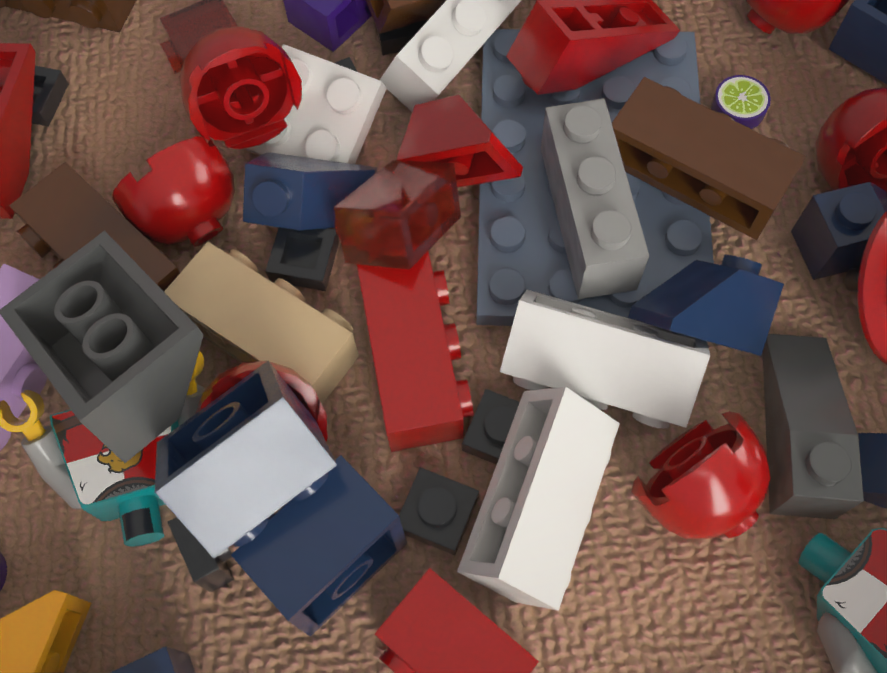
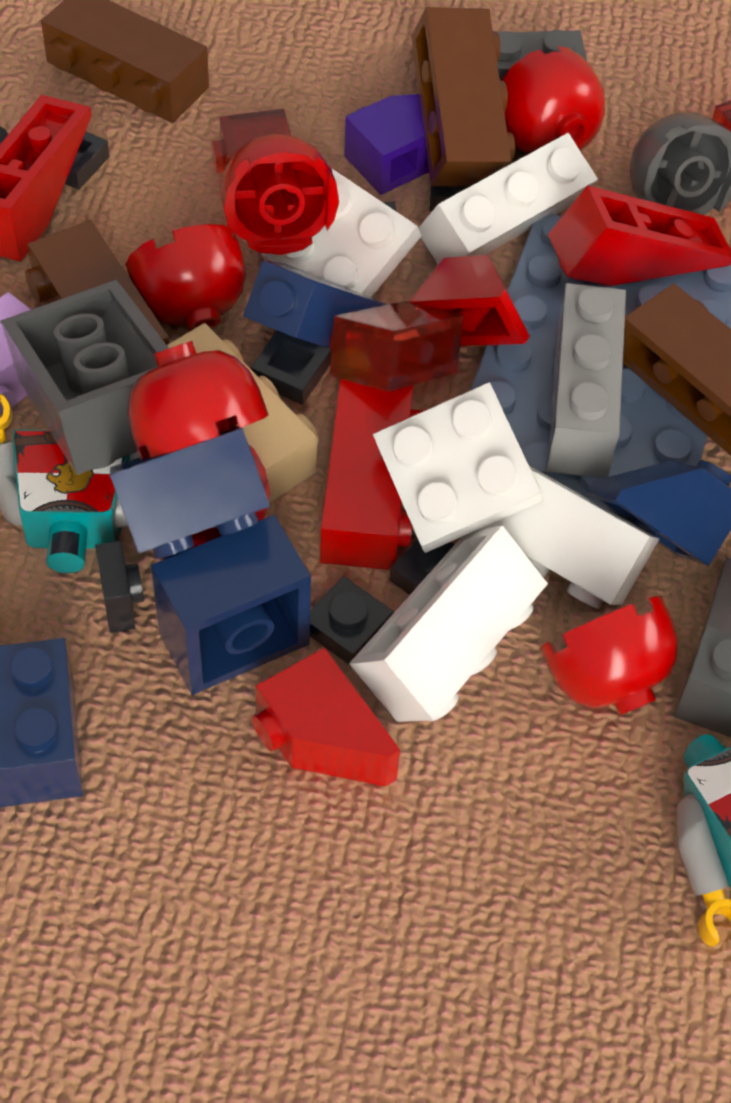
camera: 10 degrees right, 10 degrees down
none -> red cylinder [127,341,269,460]
none -> white plate [373,382,543,553]

